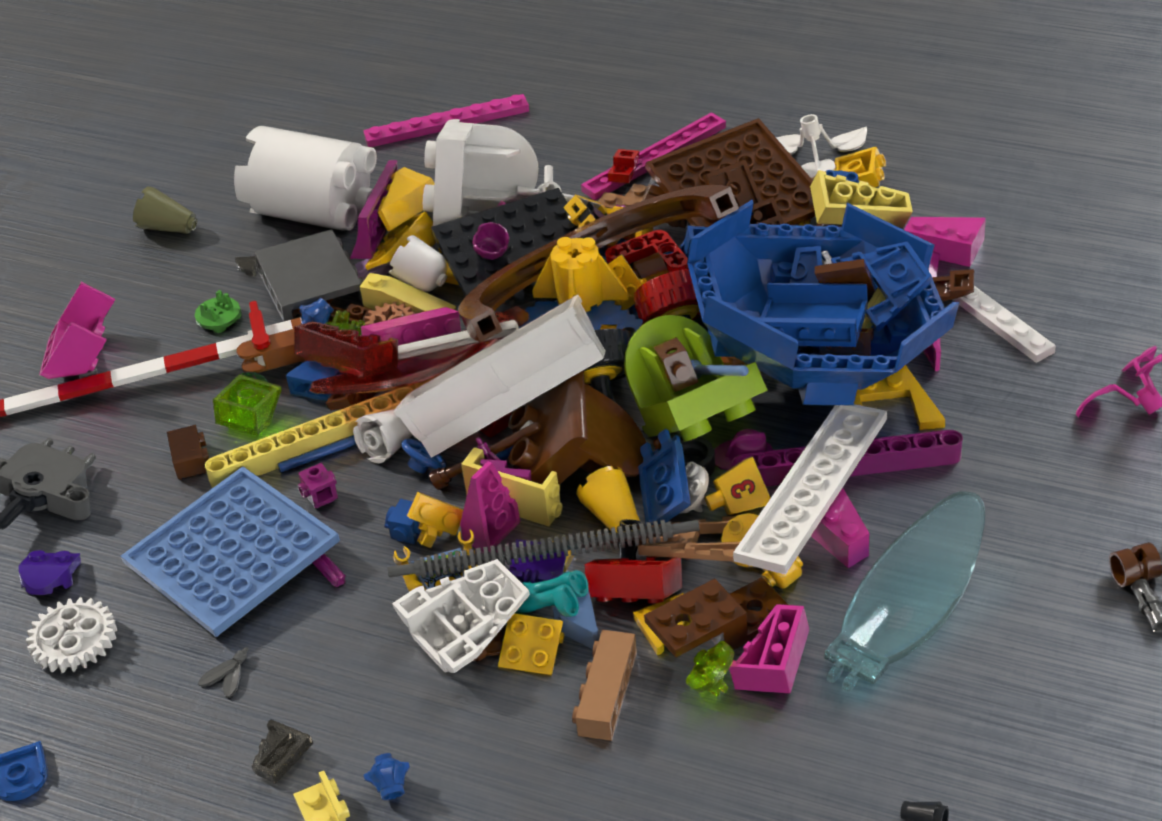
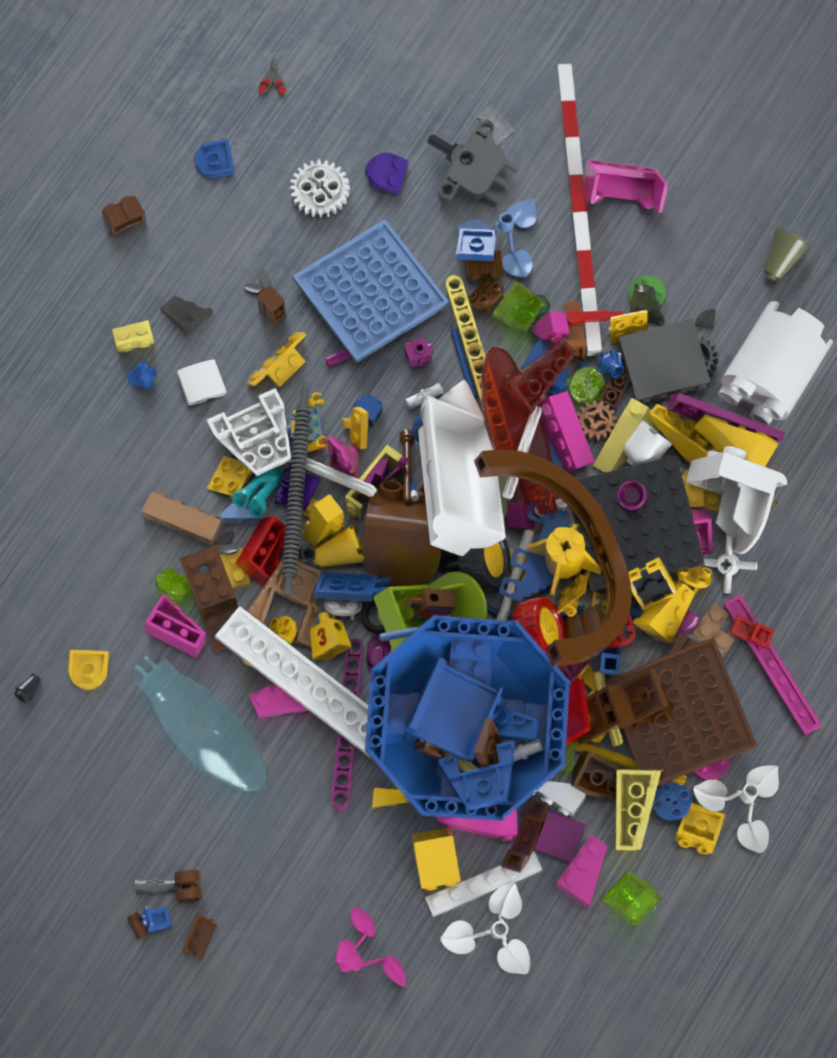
camera: 95 degrees right, 30 degrees up
none -> yellow tile [68,650,109,690]
none -> white slope [176,359,227,406]
none -> dark grey piece [204,531,239,555]
none -> yellow bracket [247,332,306,387]
none -> reddish brown brick [257,286,286,325]
none -> white axle [289,452,377,497]
none -> yellow wedge [300,494,345,549]
none -> white pin [405,383,444,410]
none -> yellow slope [411,827,461,890]
none -> white plant [440,883,530,974]
none -> medium blue plant [456,199,537,278]
none -> tile [456,228,497,261]
none -> reddish brown plate [468,279,504,314]
none -> dark pink slope [530,311,569,342]
none -> clear neon green slope [601,871,662,927]
none -> yellow hinge [608,310,648,344]
none -> clear smoke wing [629,284,665,325]

